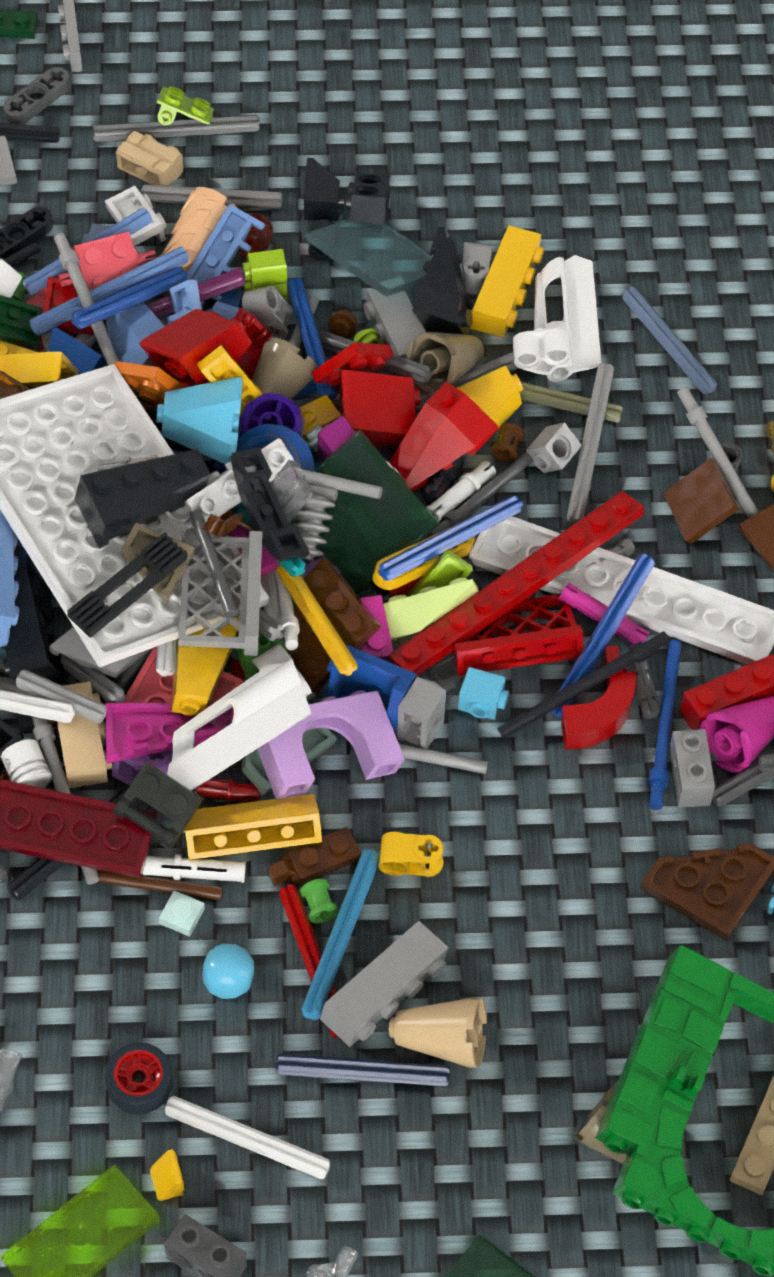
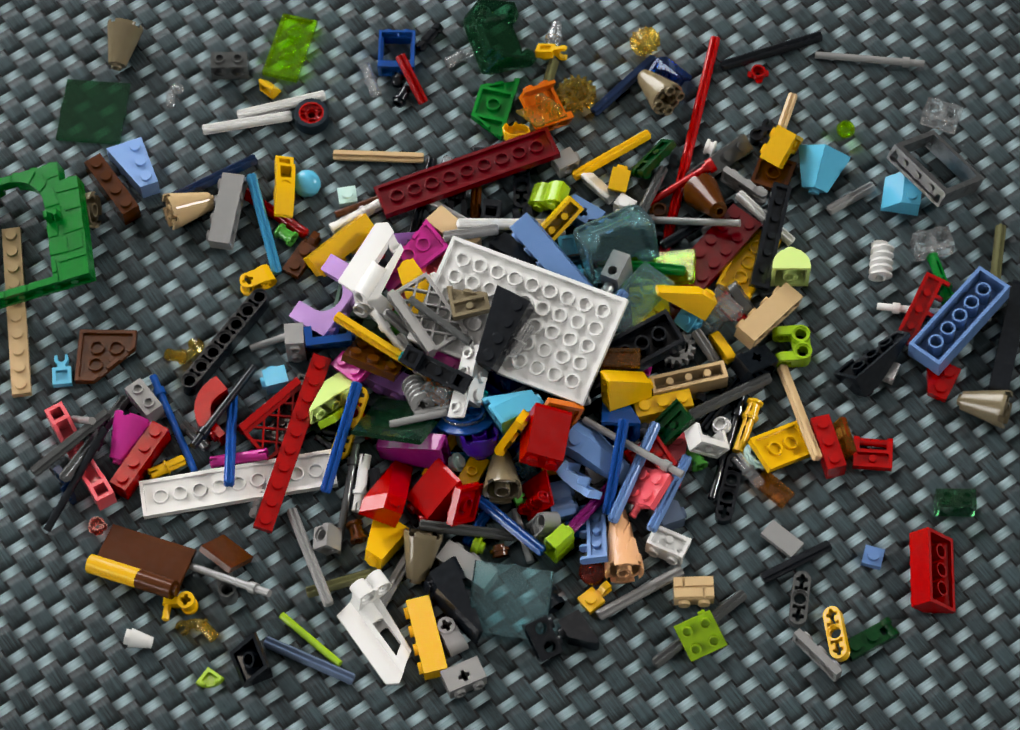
camera: 150 degrees right, 5 degrees up
white piece [1,739,53,788] -> none
black container [67,532,188,638] -> none
pearl dark grey plate [113,762,204,850] -> none
reddish brown piece [202,513,255,538] -> none
none -> reddish brown brick [84,153,141,225]
none -> light blue wedge [106,137,161,198]
none -> yellow axle [147,455,186,479]
none -> clear yellow piece [164,338,205,364]
none -> black beam [181,288,269,396]
none -> black slope [230,632,273,688]
none -> white axle [237,90,326,119]
none -> yellow slope [274,155,295,218]
none -> lime bar [279,612,343,667]
none -> tan axle [333,150,424,163]
none -> light grey brick [440,656,487,699]
none -> yellow plate [577,580,612,615]
none -> yellow beam [823,606,850,662]

